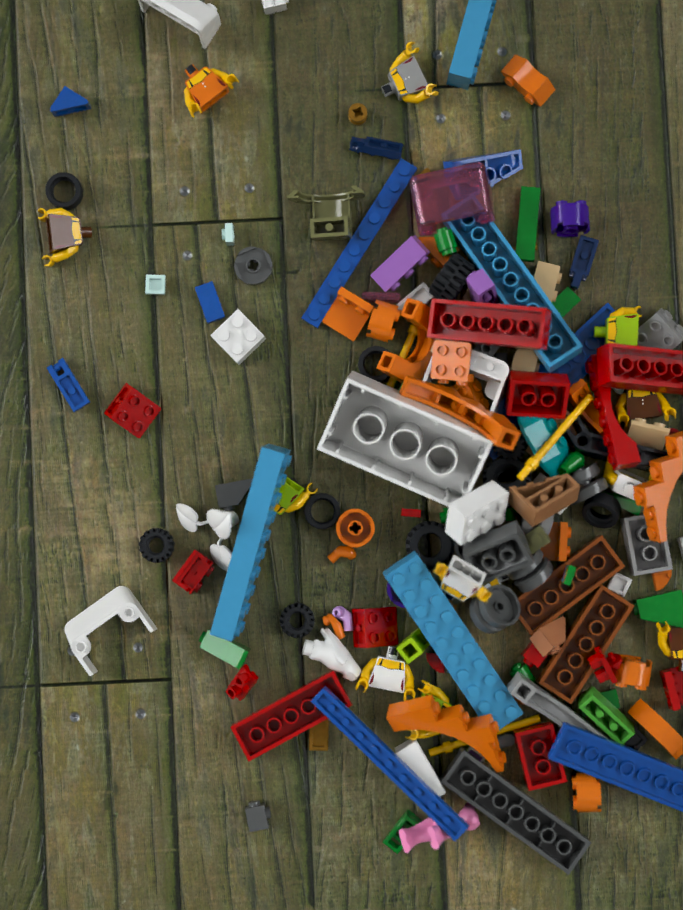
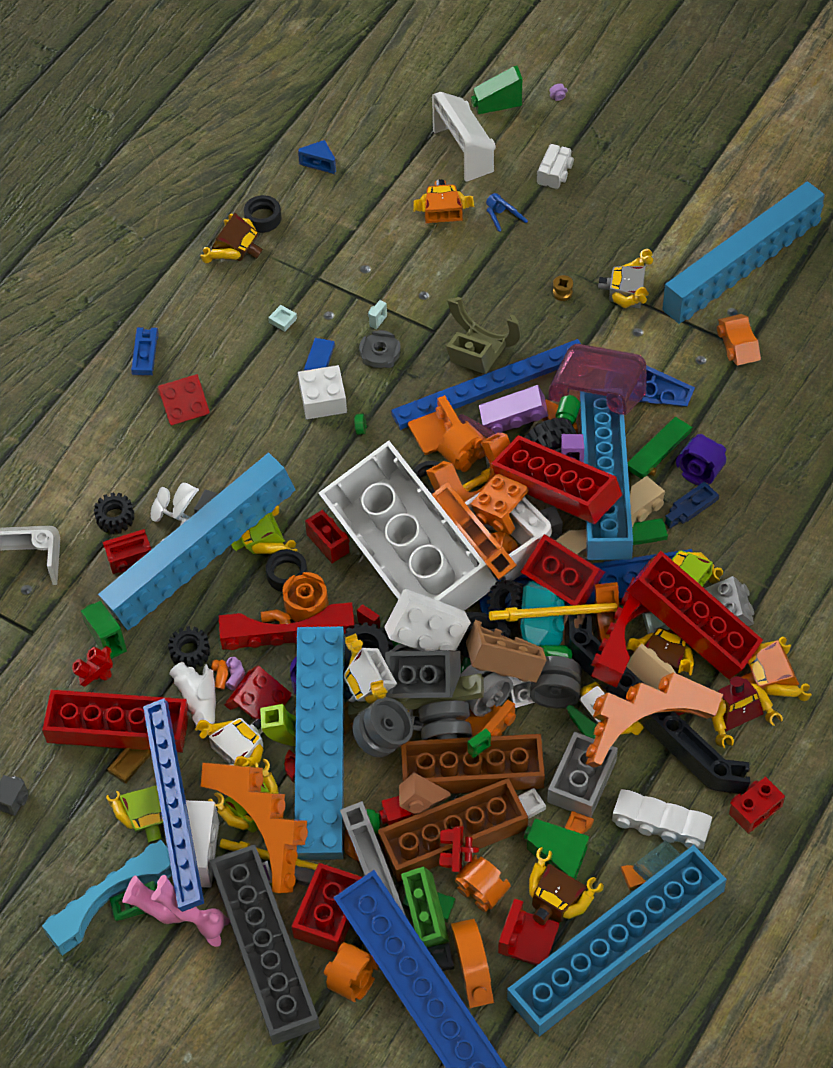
camera: 30 degrees right, 30 degrees down
dark blue hinge [349,137,404,160] -> none
black tyre [582,492,621,529] -> none
none -> medium azure arch [42,840,172,956]
none -> lime torso [106,785,163,843]
none -> red arch [219,602,354,650]
none -> red brick [305,509,350,563]
none -> green tile [354,413,366,435]
none -> blue plant [486,193,528,232]

